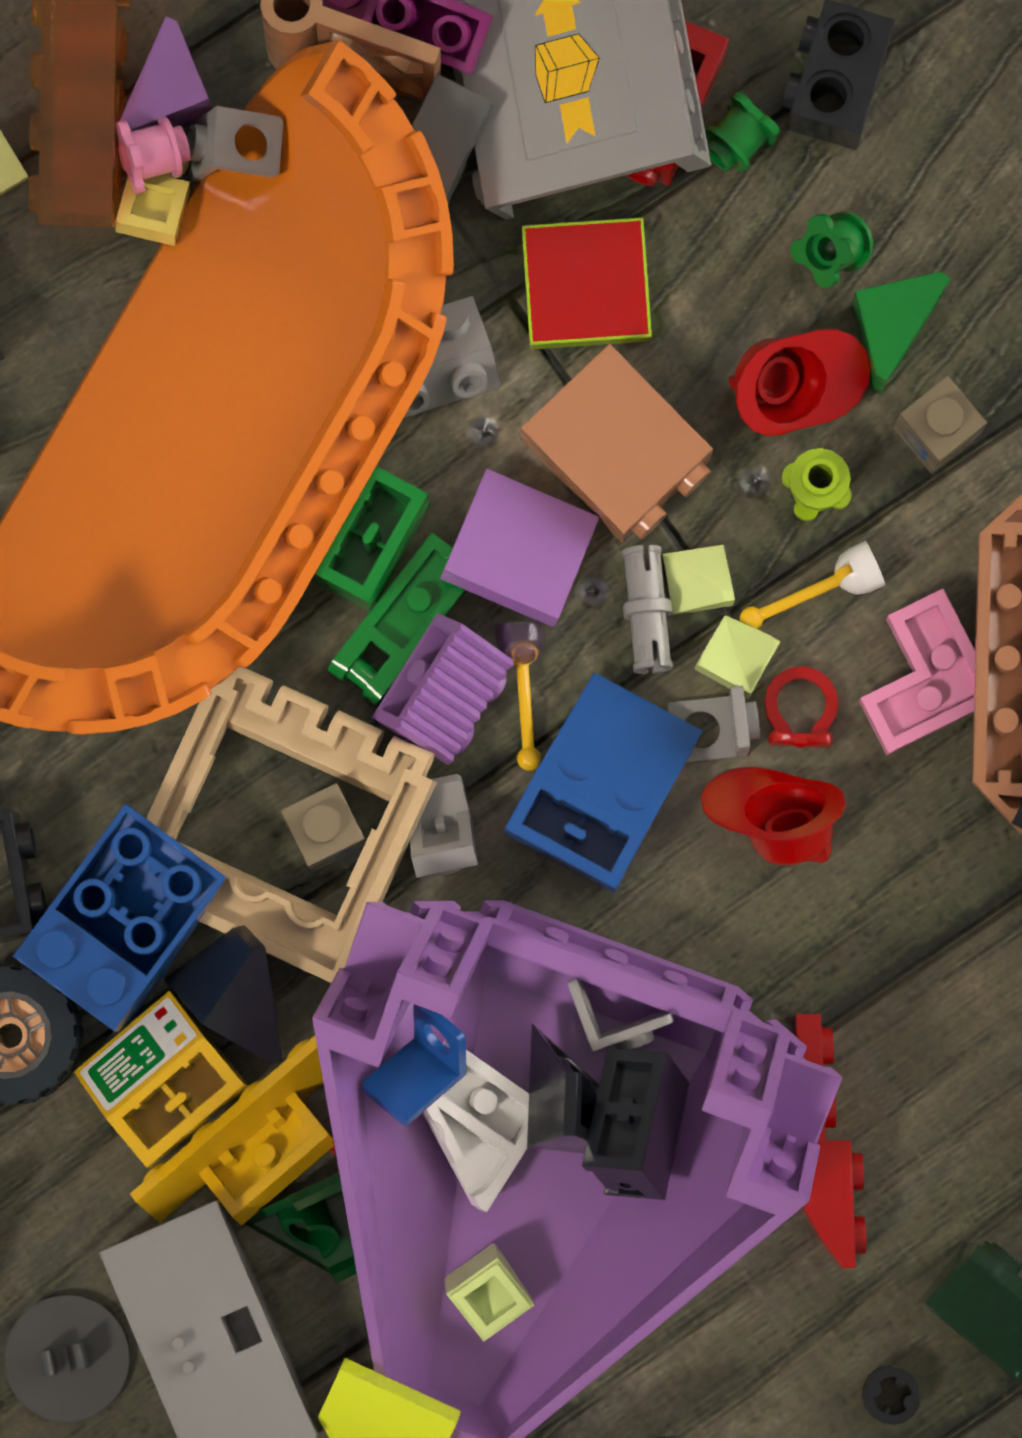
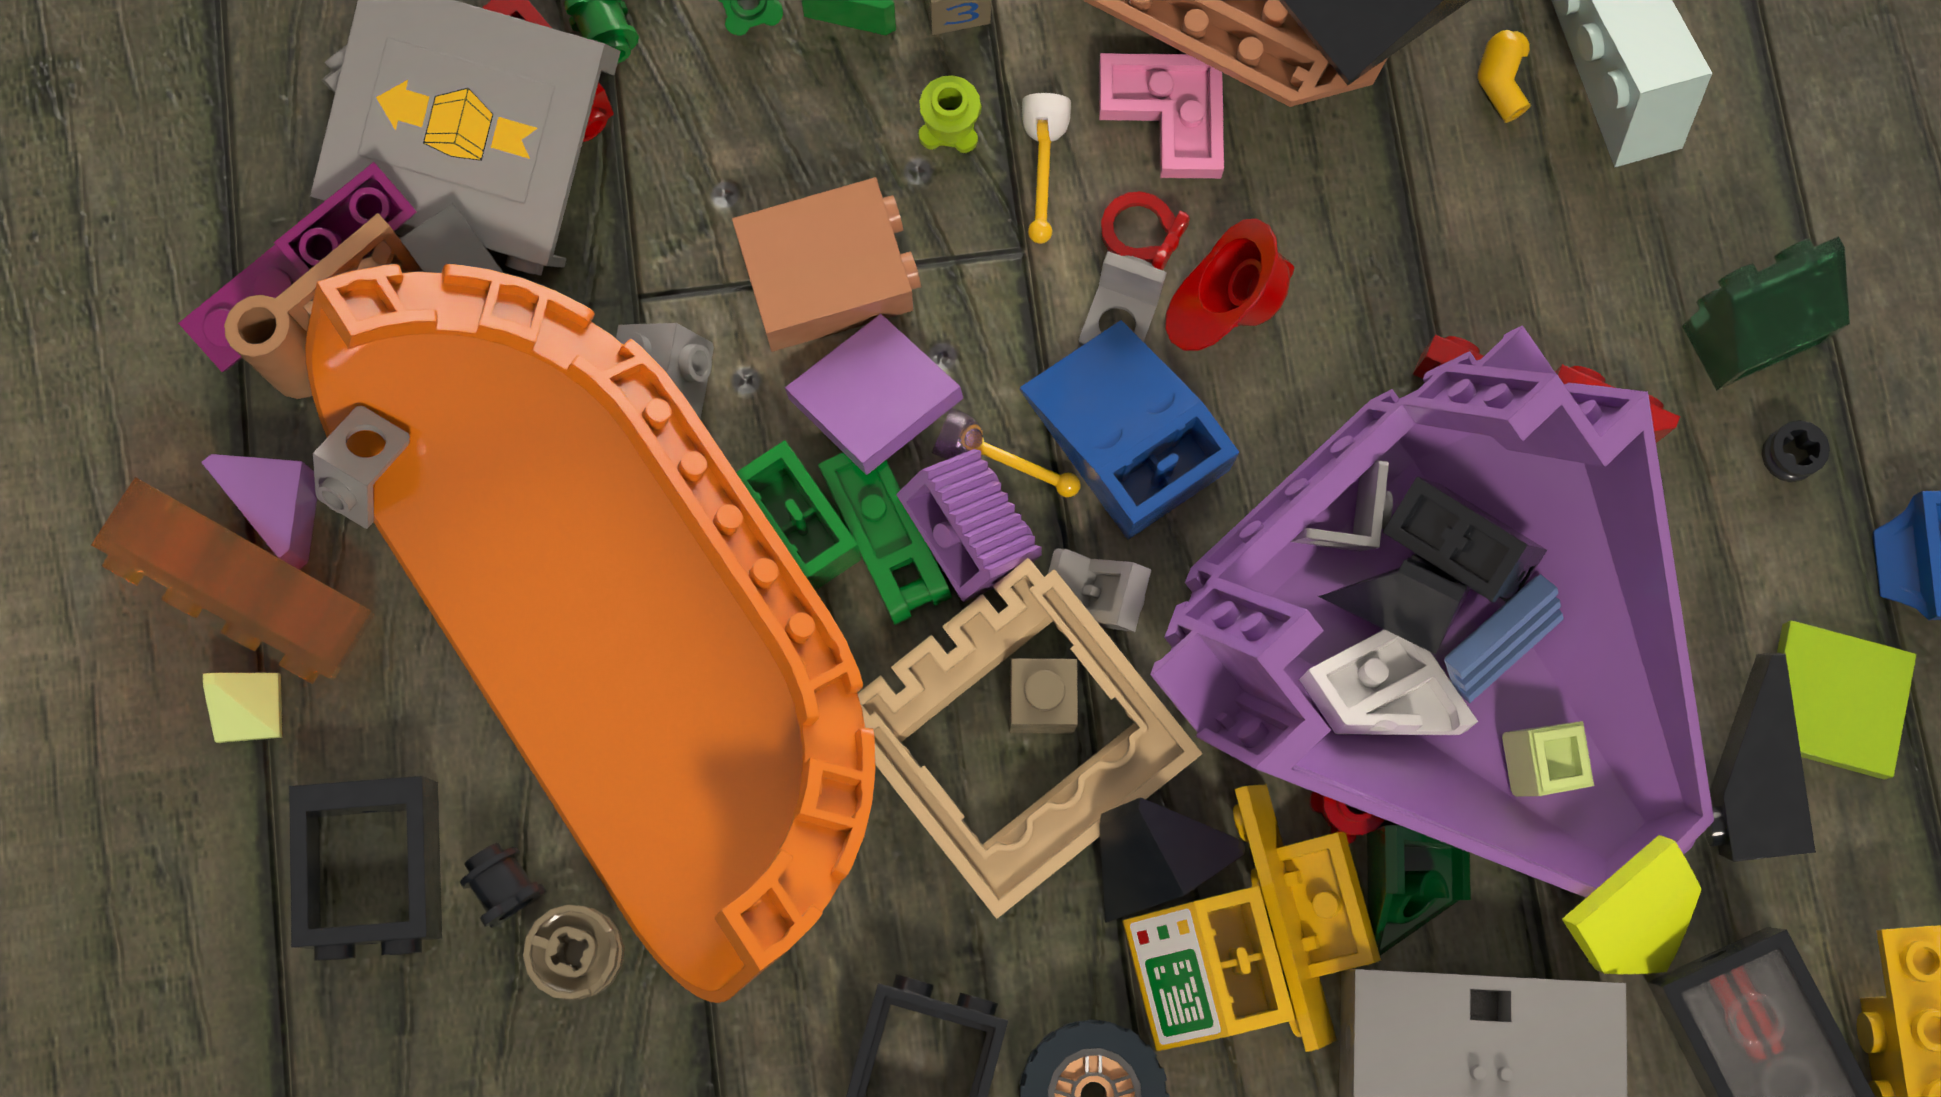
camera: 70 degrees left, 5 degrees down
blue slope [13,804,227,1031] -> none
light yellow plate [115,161,190,246] -> none
bright pink brick [116,116,191,194] -> none
blue bracket [362,1004,466,1125] -> none
red tile [522,218,652,350] -> none
light grey pin [622,545,673,674] -> none
yellowish green slope [663,545,735,615] -> none
yellowish green slope [695,615,780,699] -> none
red piece [728,329,870,436] -> none
none -> medium blue tile [1444,574,1564,704]

